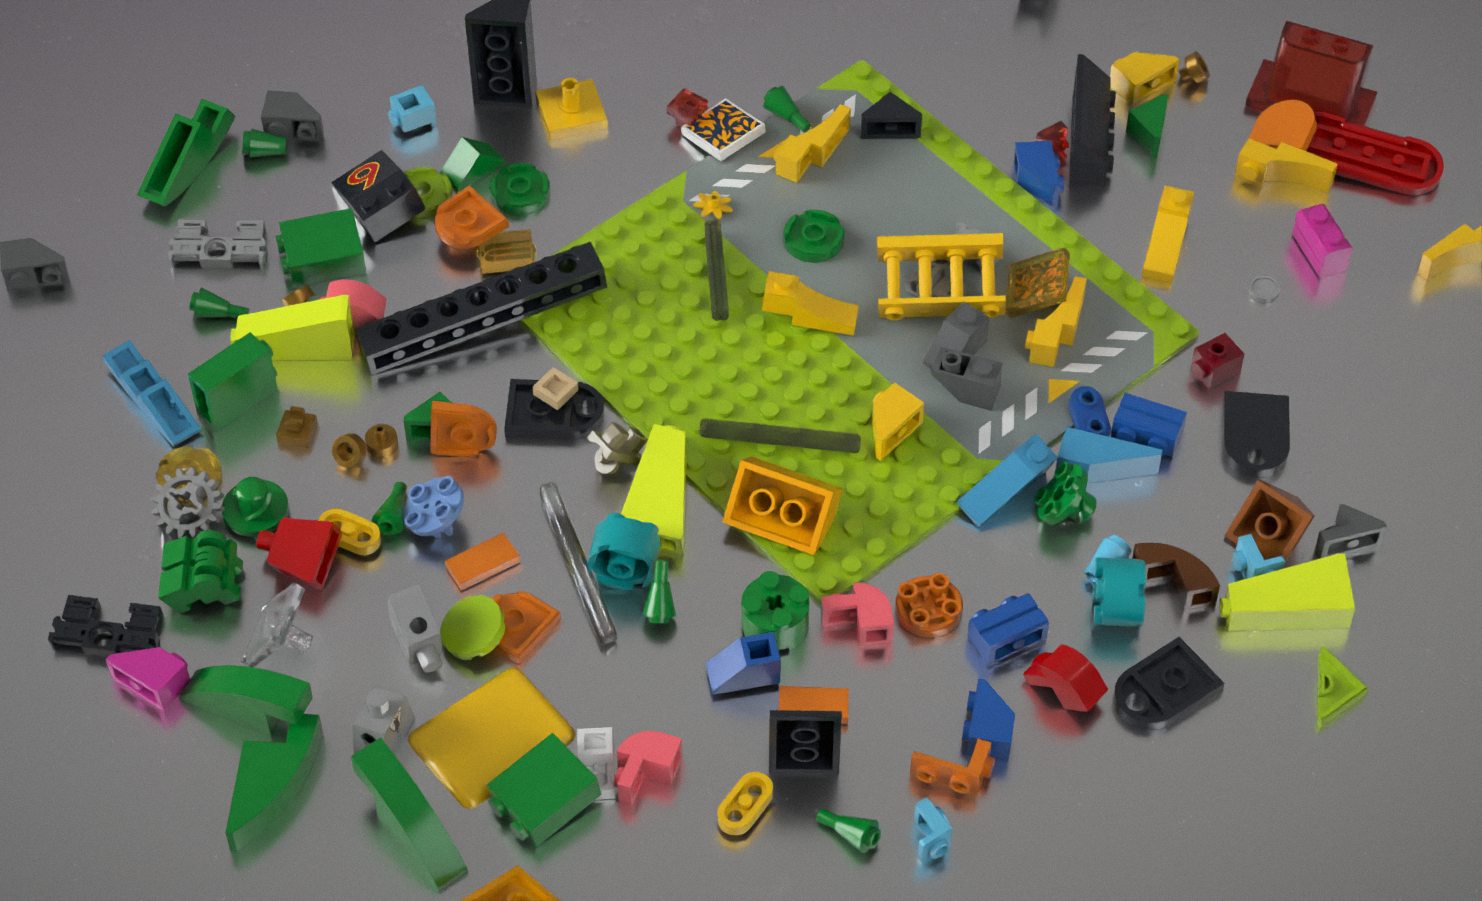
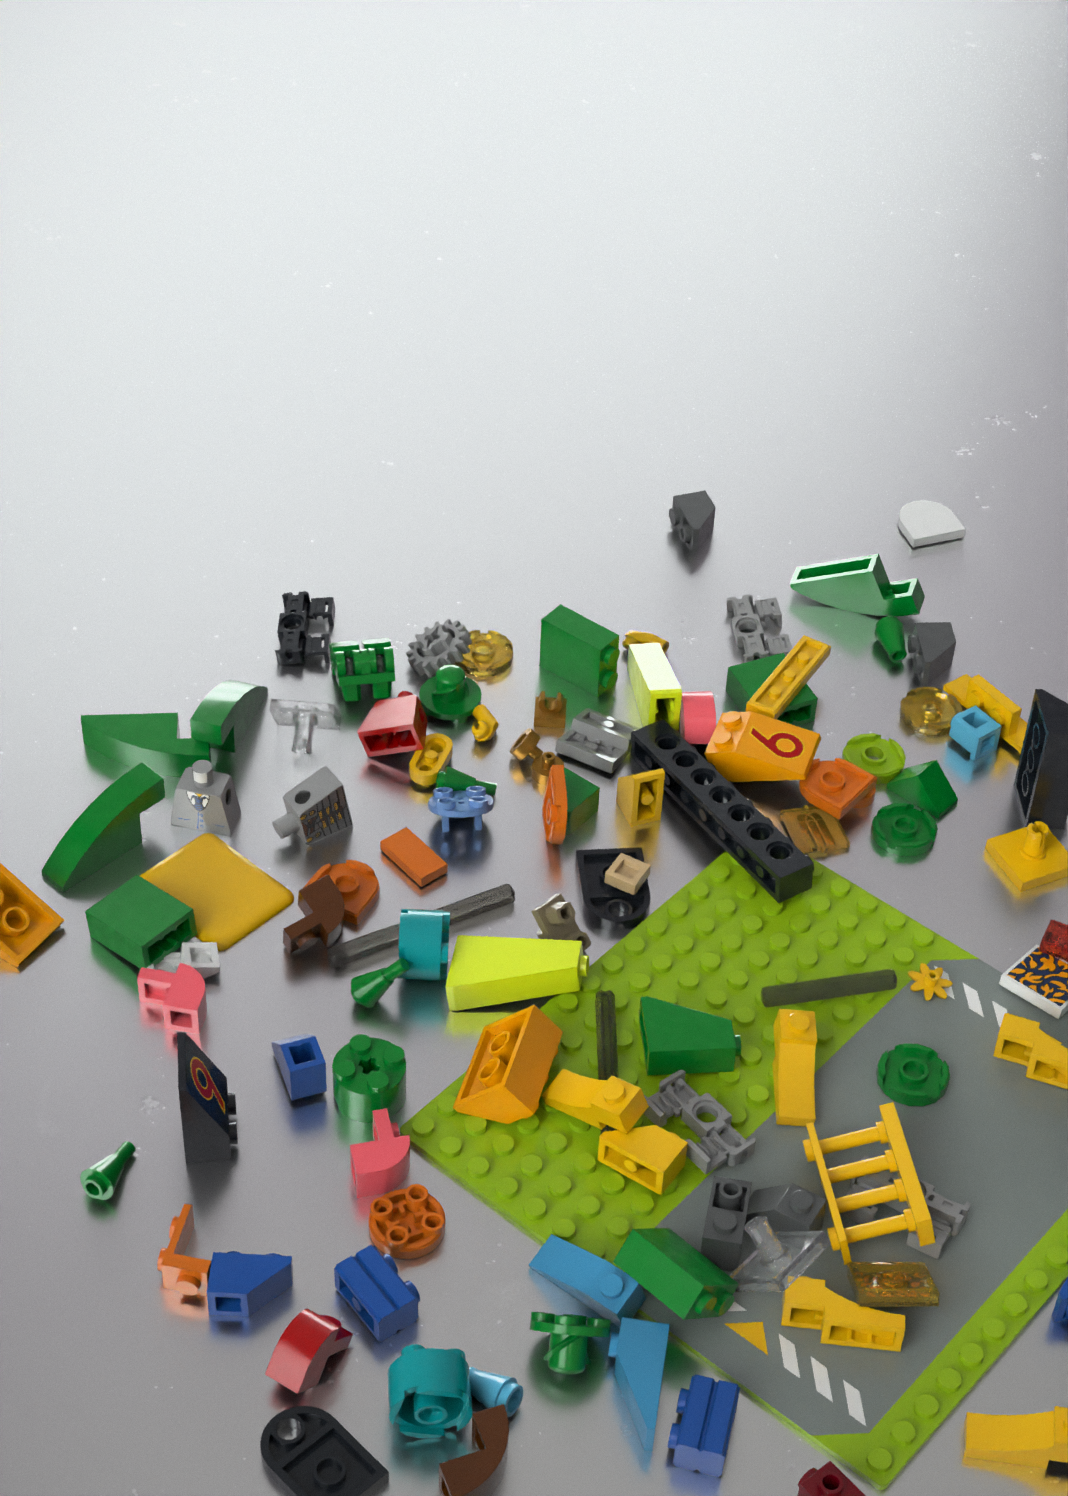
camera: 80 degrees right, 10 degrees down
dark azure slope [103,340,201,447] -> none
dark pink slope [106,647,190,711] -> none
green cone [189,287,250,318] -> none
pearl gold tile [281,284,315,306] -> none
black slope [331,150,426,242] -> none
lime tile [440,595,506,660] -> none
yellow plate [717,772,773,835] -> none
orange tile [779,686,849,724] -> none
medium azure bracket [914,797,952,863] -> none
blue plate [1068,386,1111,437] -> none
none -> reddish brown brick [283,875,344,954]
none -> yellow arm [472,704,499,742]
none -> yellow slope [541,1069,649,1134]
none -> light grey slope [555,708,640,773]
none -> green brick [613,1228,739,1320]
none -> yellow slope [616,768,665,827]
none -> yellow arm [622,630,669,654]
none -> green slope [639,996,741,1076]
none -> light grey piece [643,1070,756,1174]
none -> light orange slope [705,711,821,782]
none -> clear tile [729,1216,831,1292]
none -> yellow tile [746,635,831,719]
none -> white tile [898,500,966,547]
none -> clear yellow tile [899,687,962,736]
none -> yellow bracket [943,674,1028,753]

